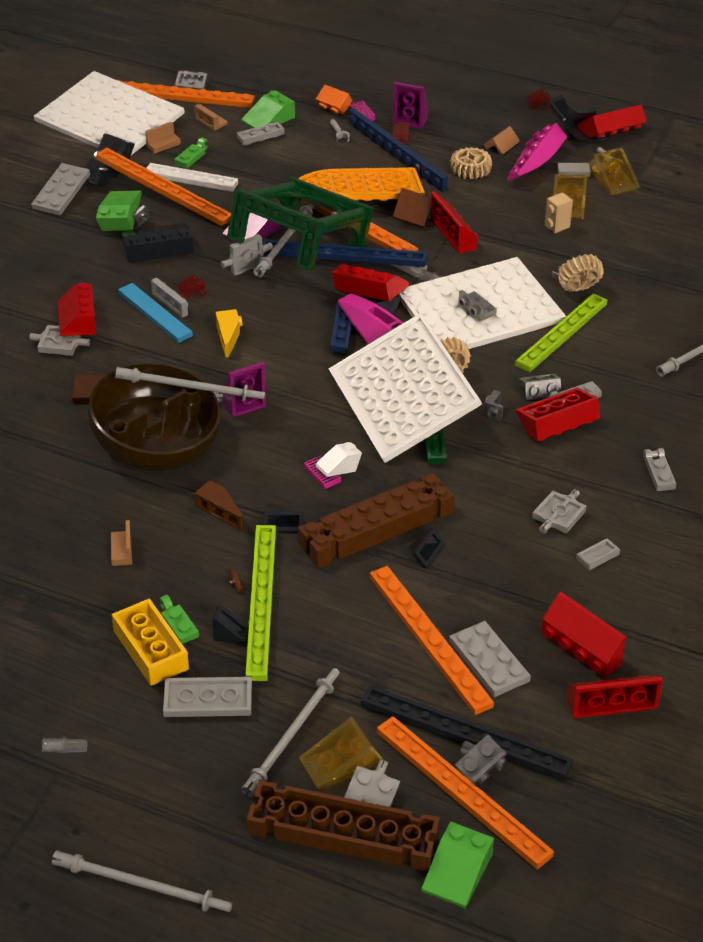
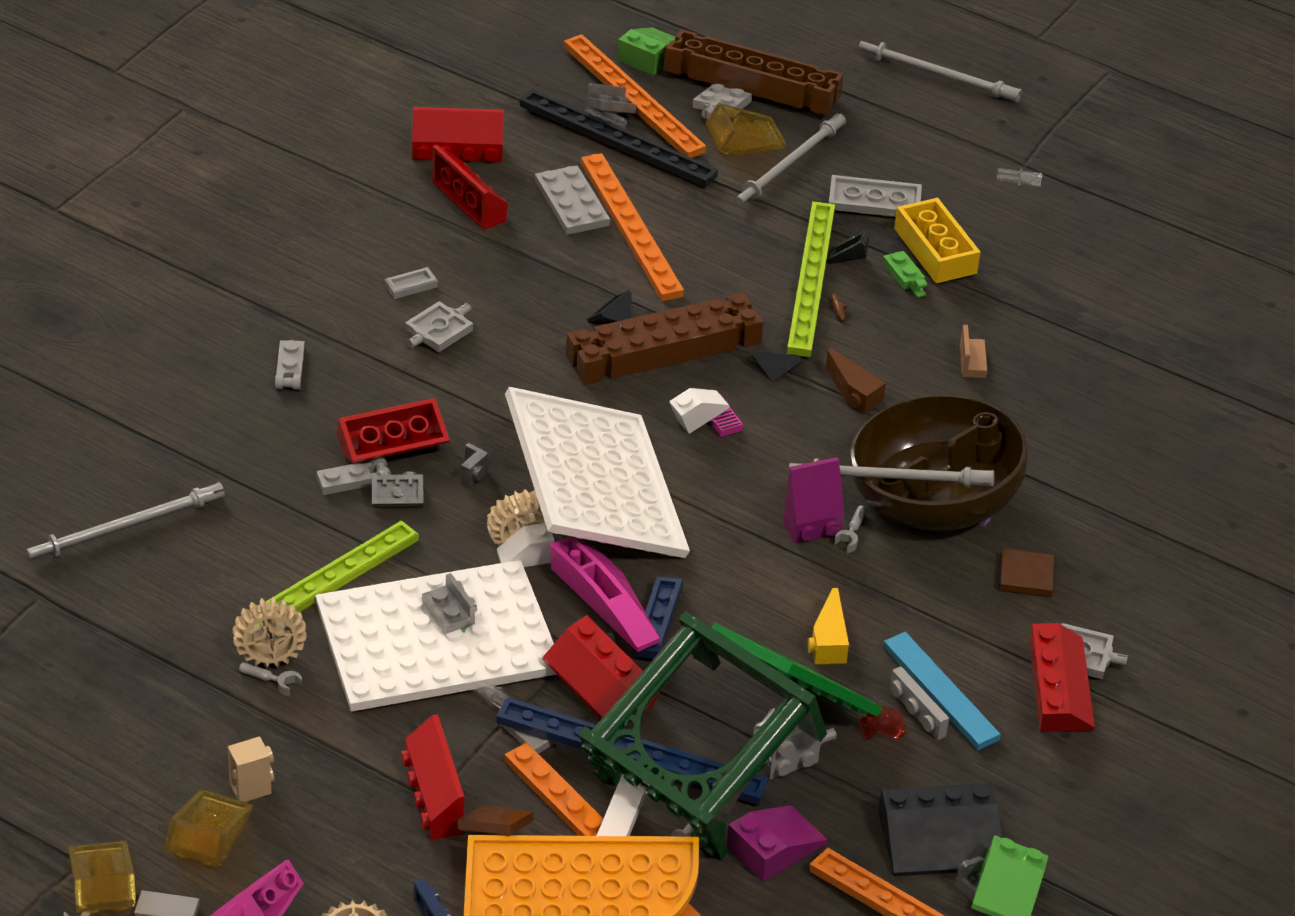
camera: 175 degrees left, 0 degrees up
none -> green plate [711,622,883,717]

